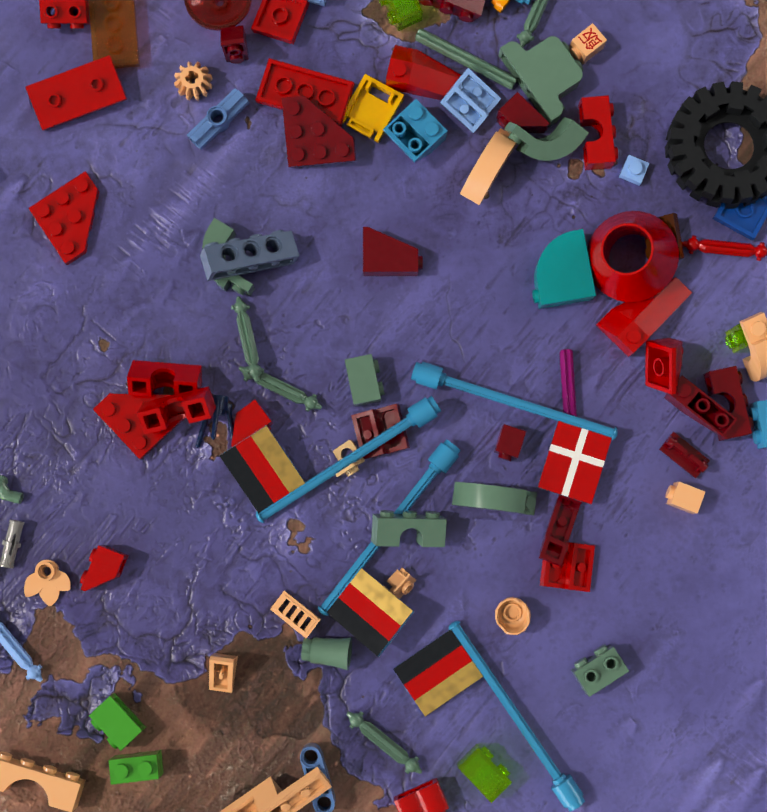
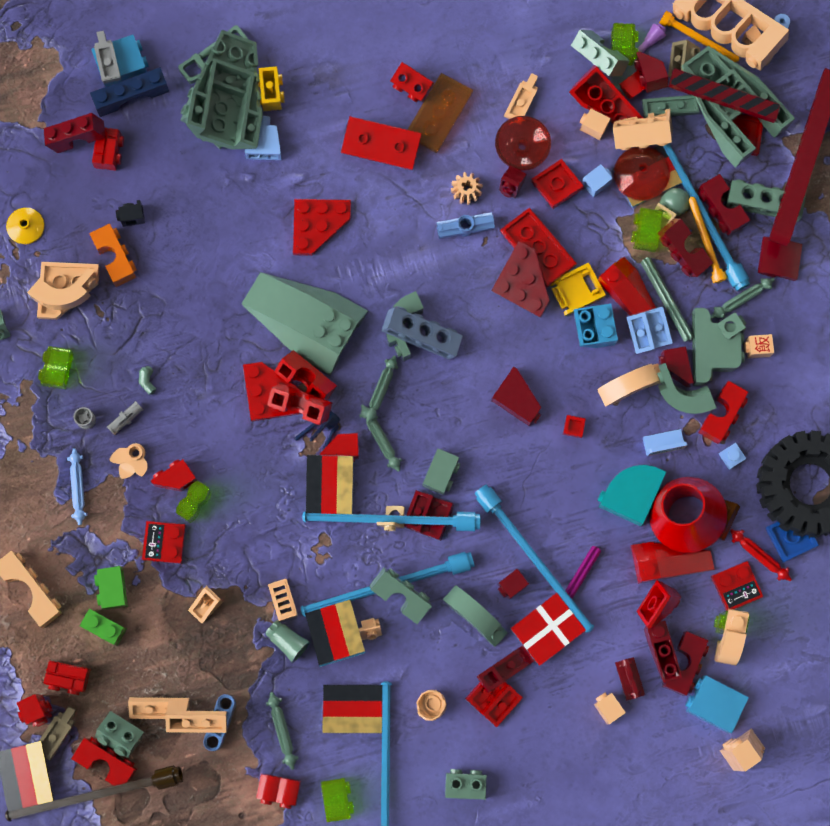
camera: 30 degrees right, 5 degrees down
none -> red plate [142,521,186,564]
none -> clear neon green brick [176,480,211,523]
none -> sand green wedge [242,272,368,375]
none -> red plate [563,415,586,438]
none -> light blue panel [643,429,687,456]
none -> red plate [711,561,763,612]
none -> sand green bracket [717,312,747,339]

